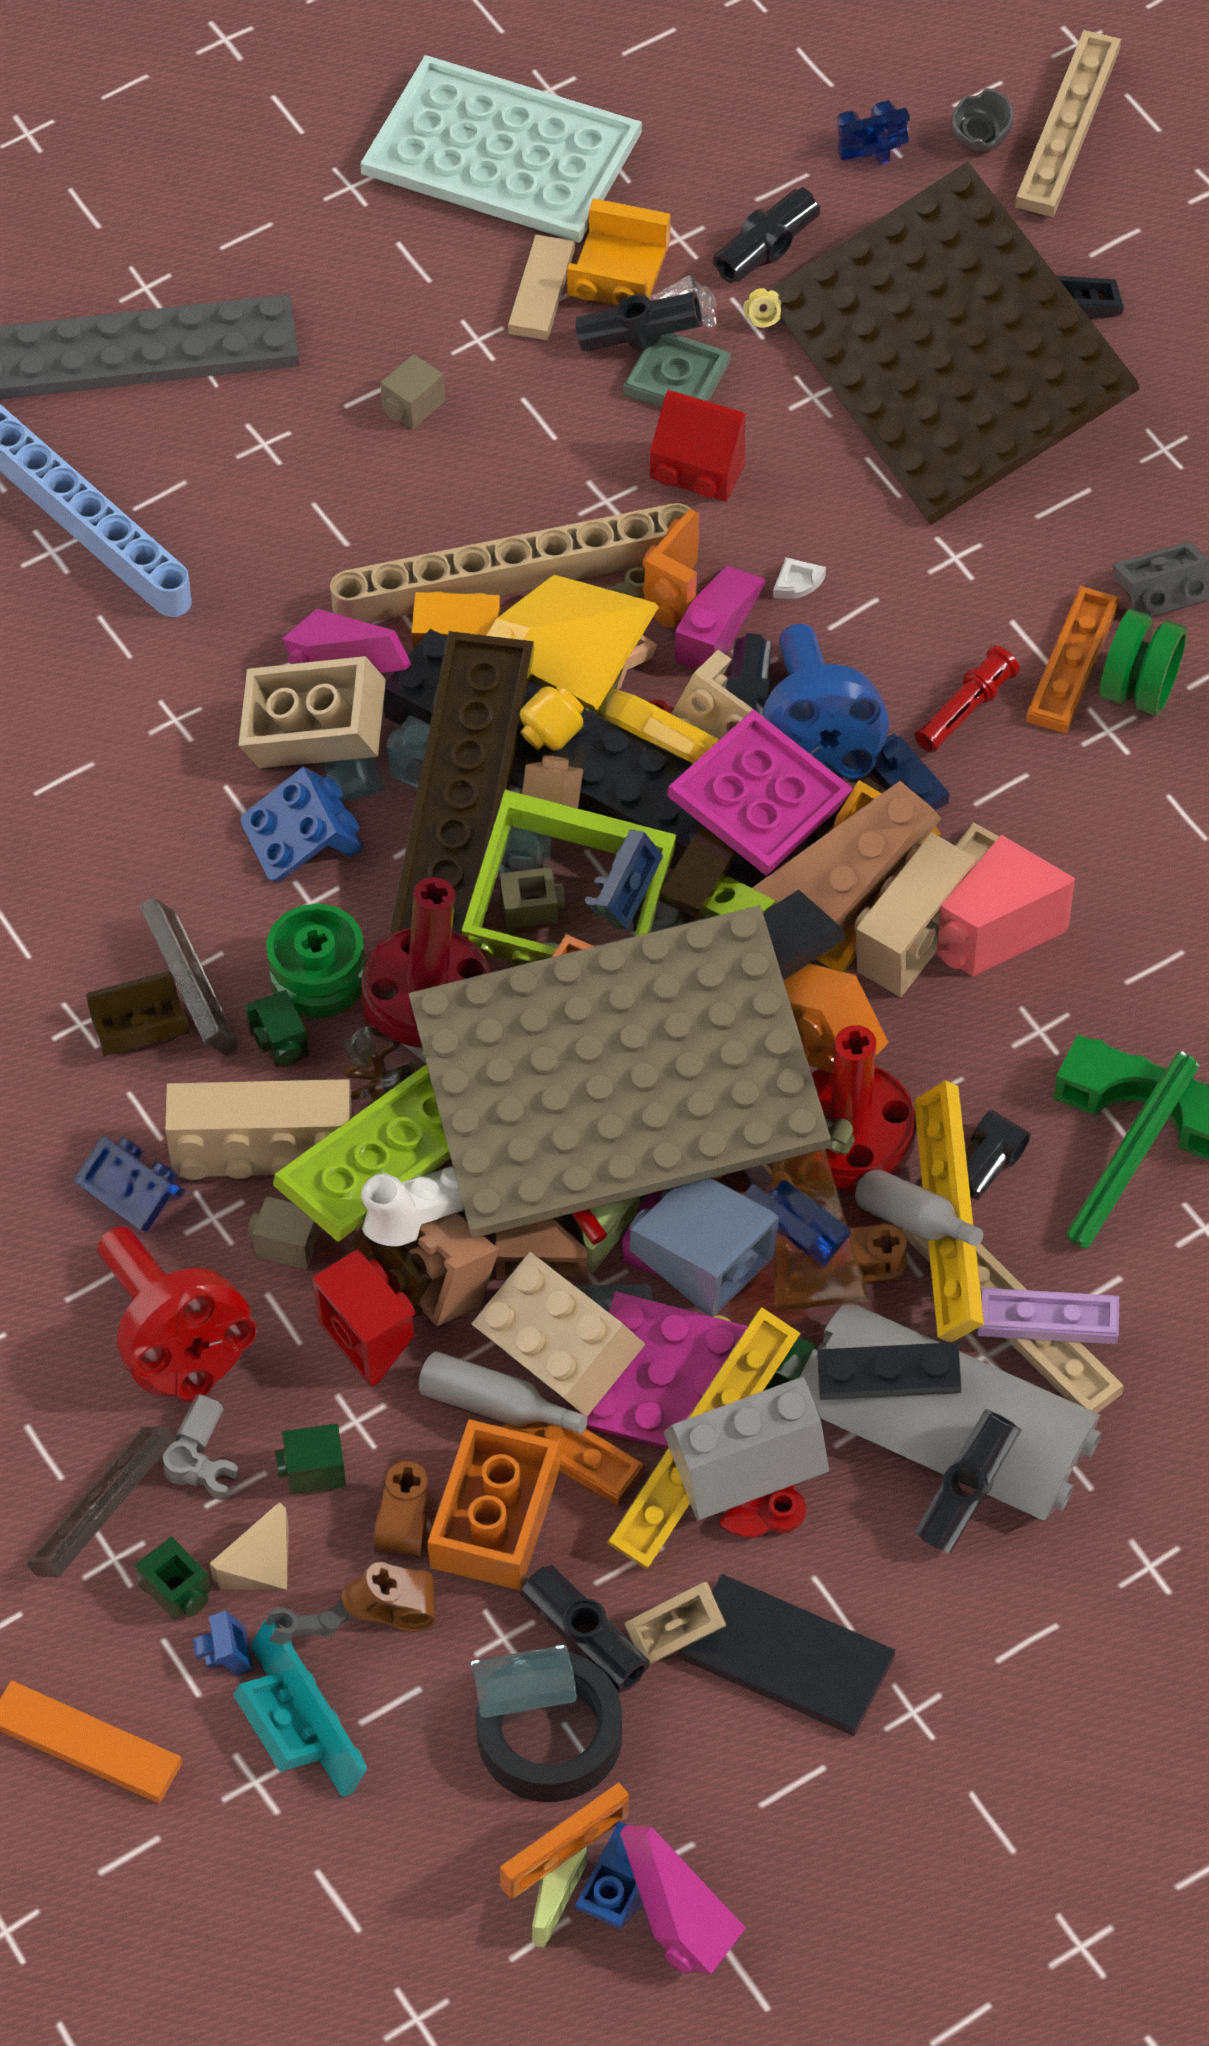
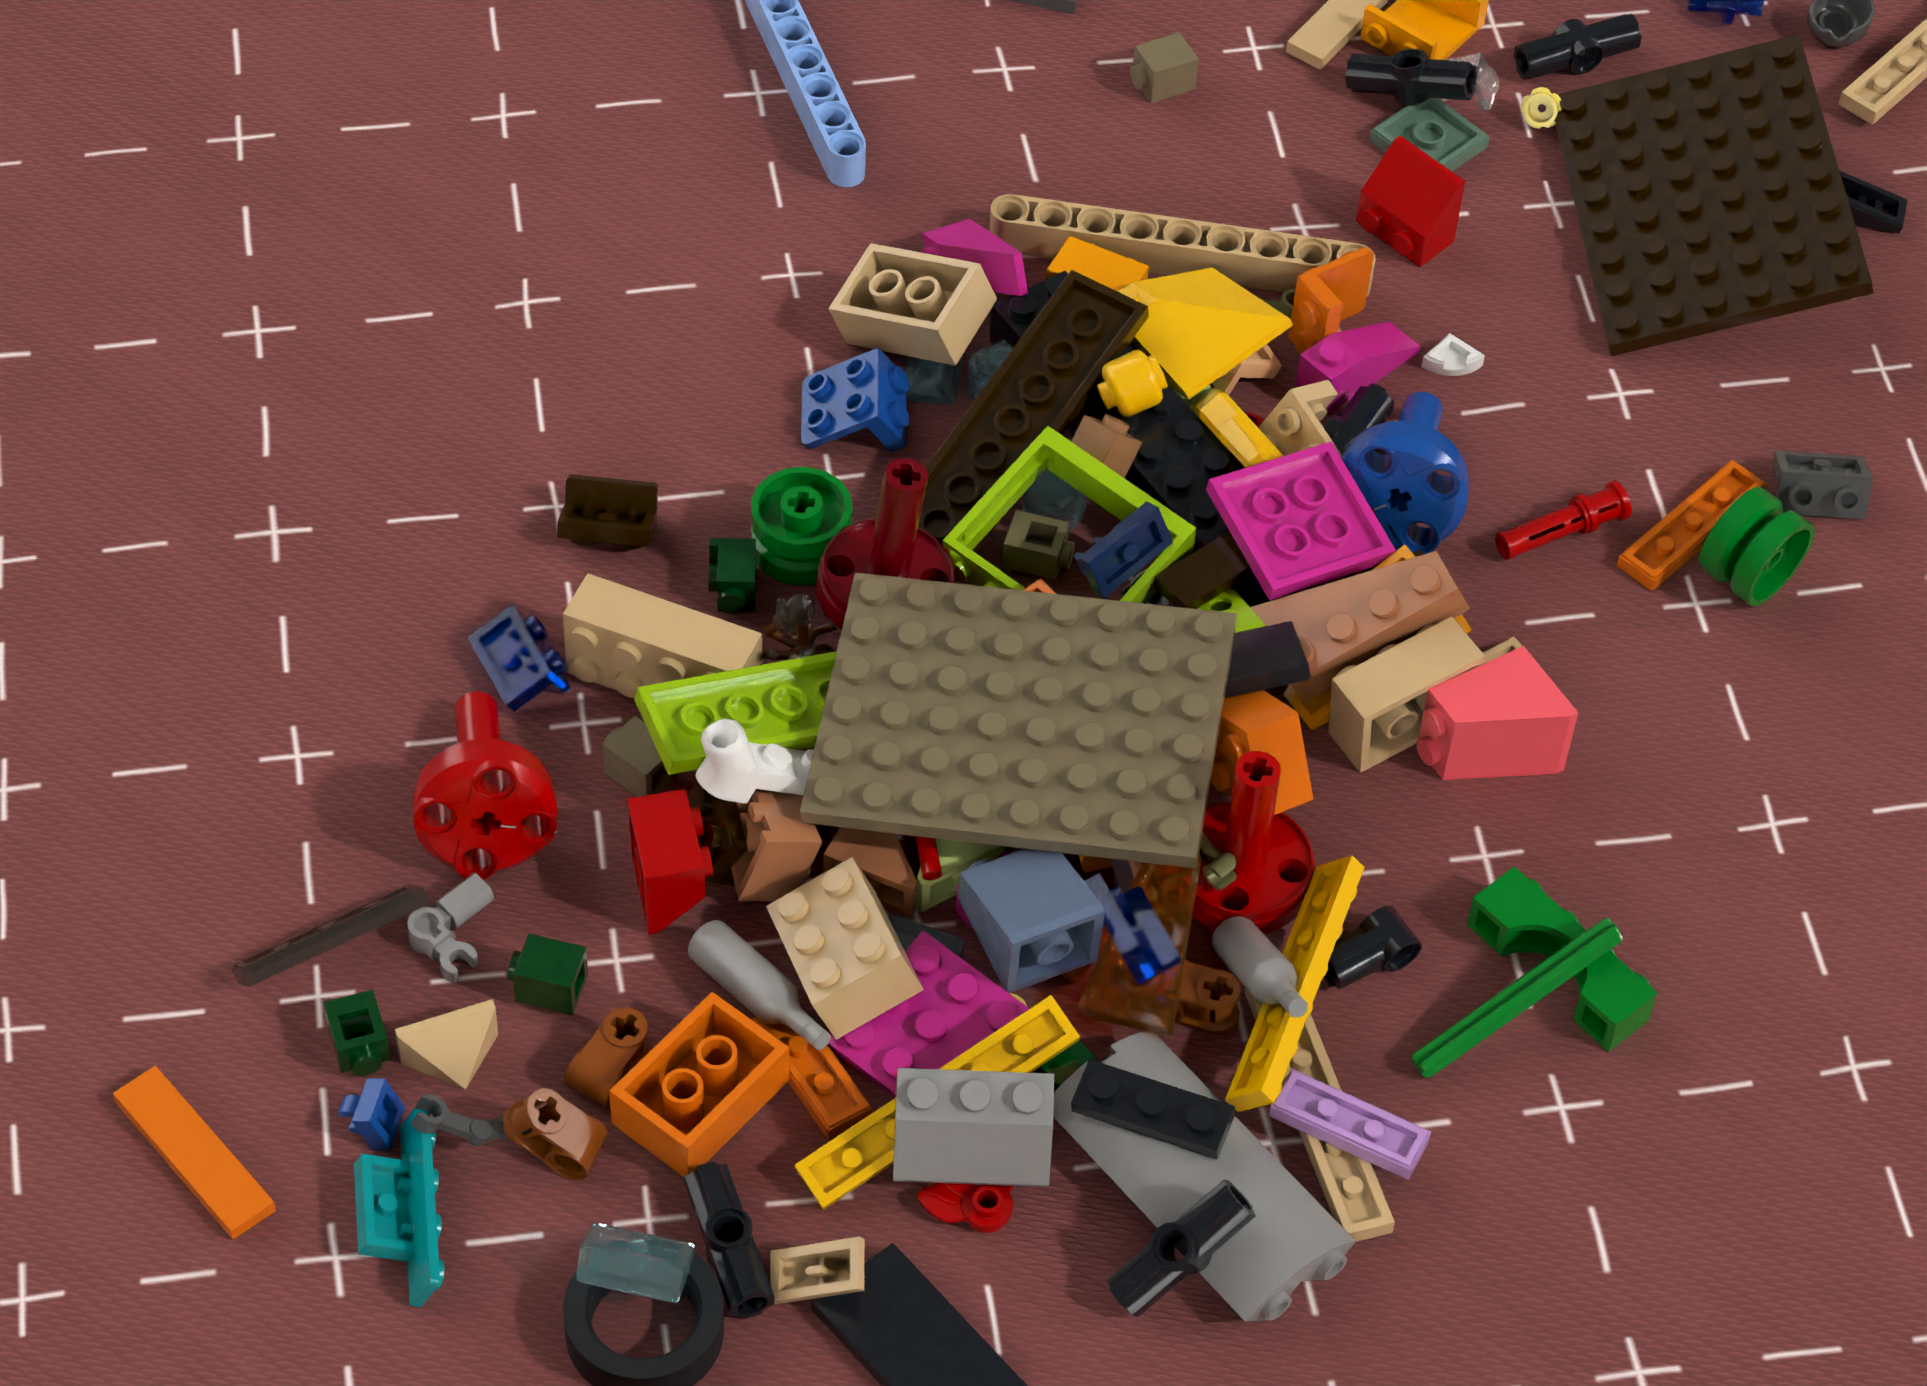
camera: 20 degrees right, 5 degrees down
clear smoke tile [140,897,238,1056] -> none
dark blue plate [871,733,949,810] -> none

